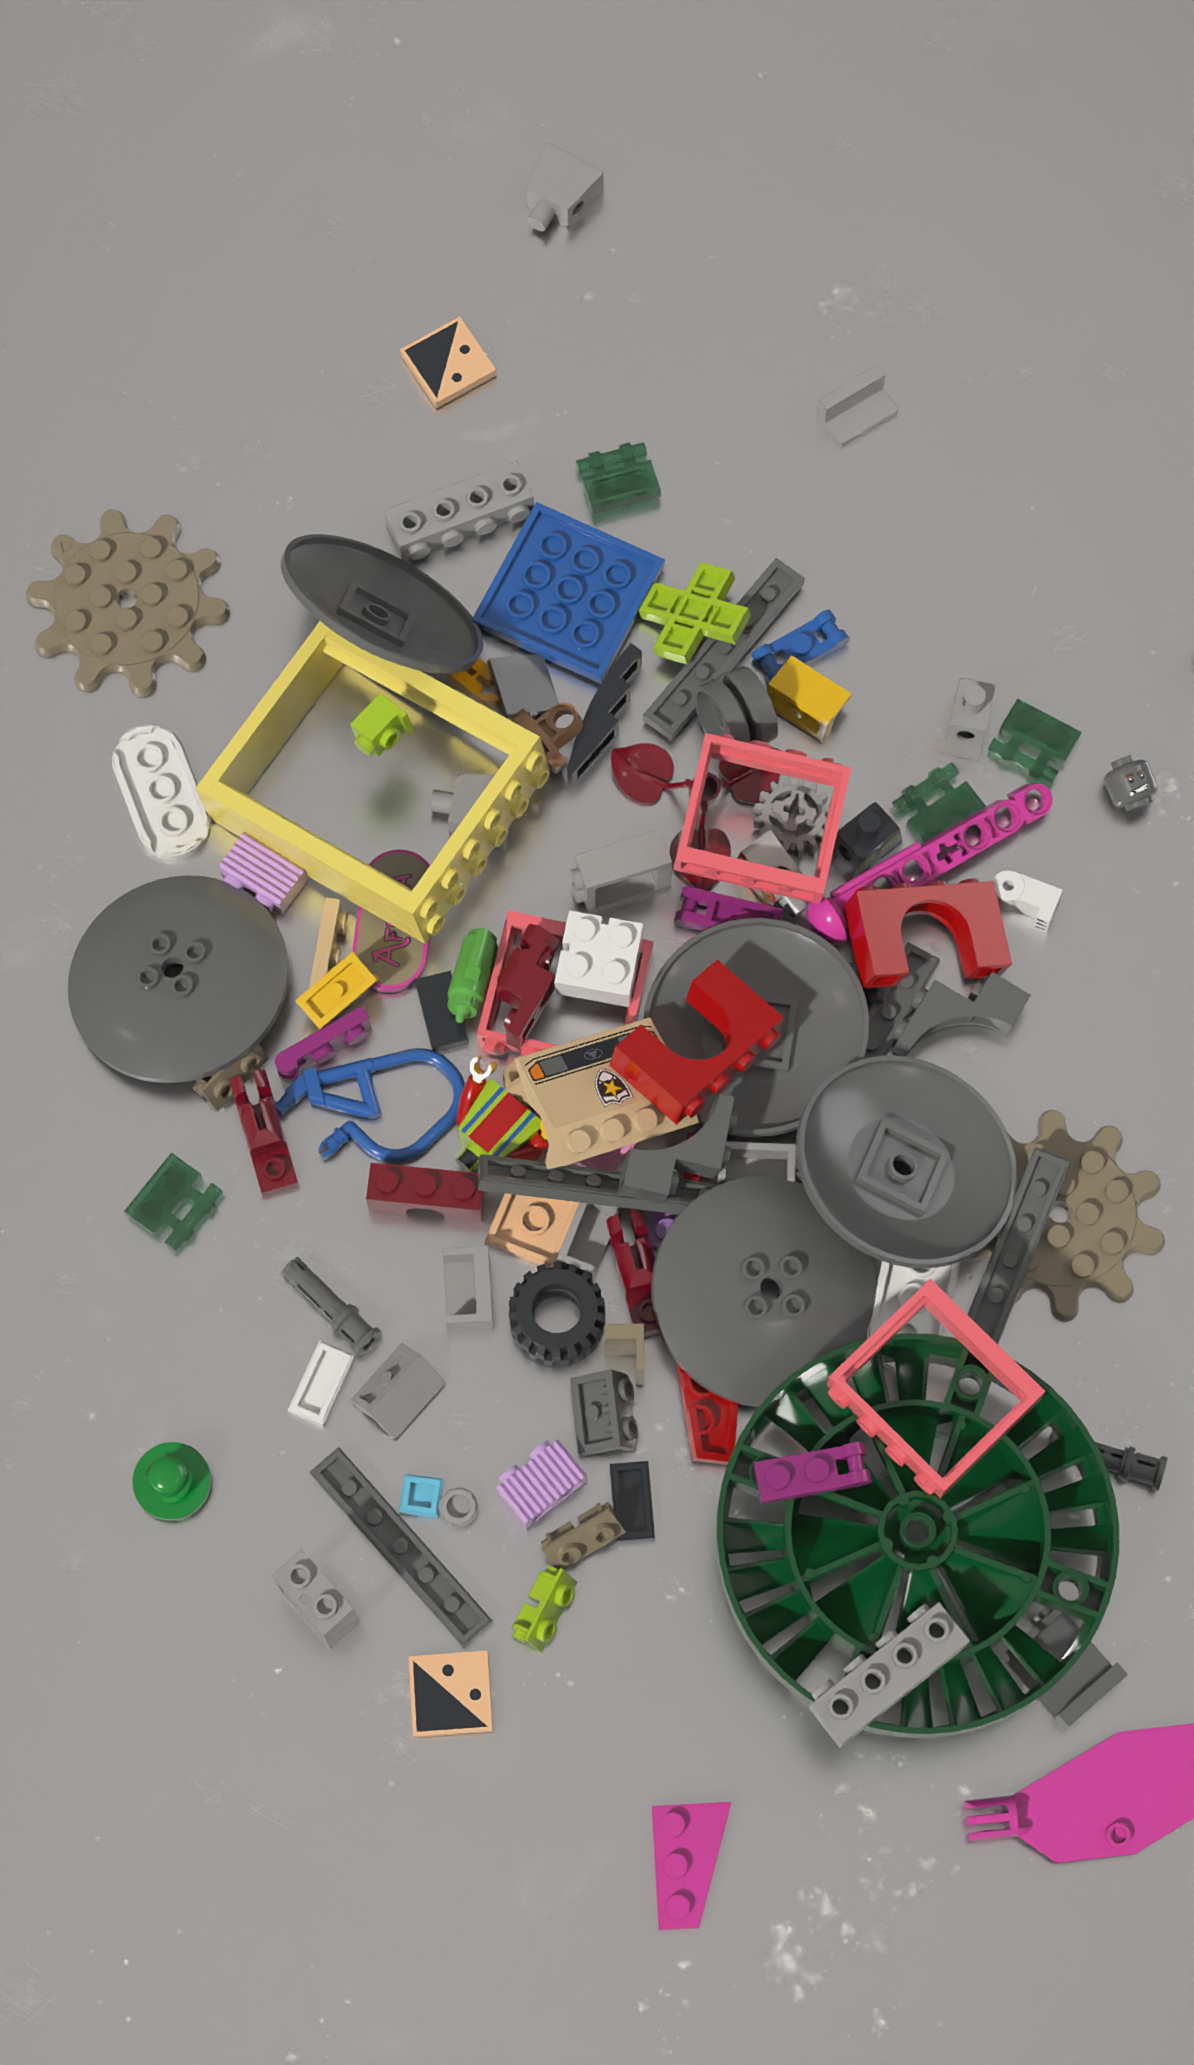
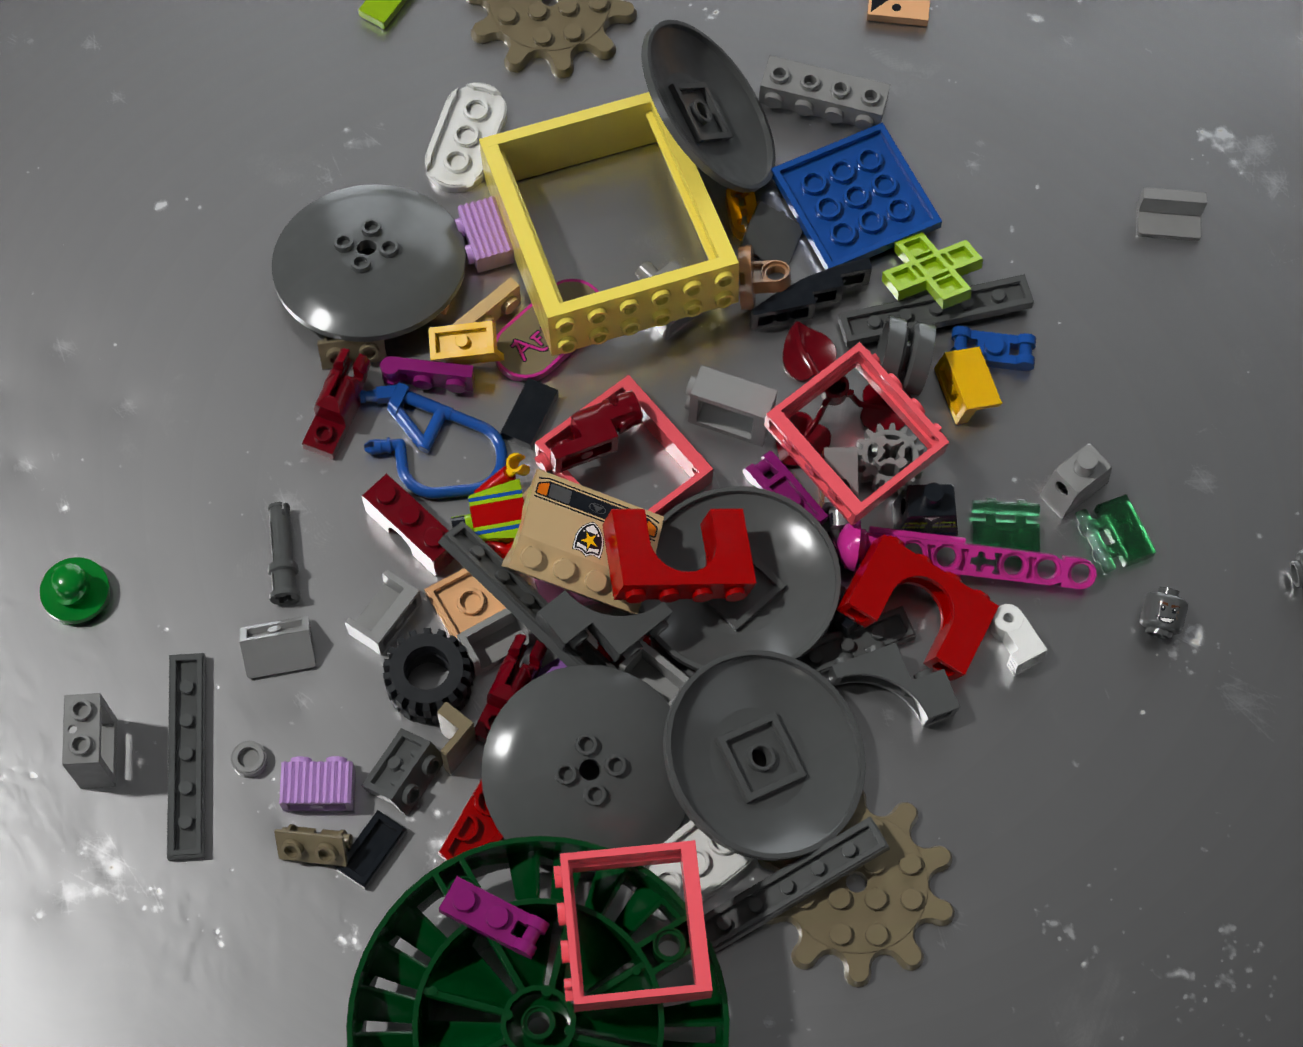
camera: 35 degrees right, 5 degrees down
clear green plate [124,1152,223,1252] -> none
white tile [288,1340,355,1427] -> none
lime brick [350,693,413,757] -> none
medium azure tile [399,1474,444,1519] -> none
tile [409,1651,493,1738] -> none
bright green piece [447,928,499,1023] -> none
lime hinge [512,1565,577,1652] -> none
white piece [554,910,644,1007] -> none
clear green plate [575,442,661,515] -> none

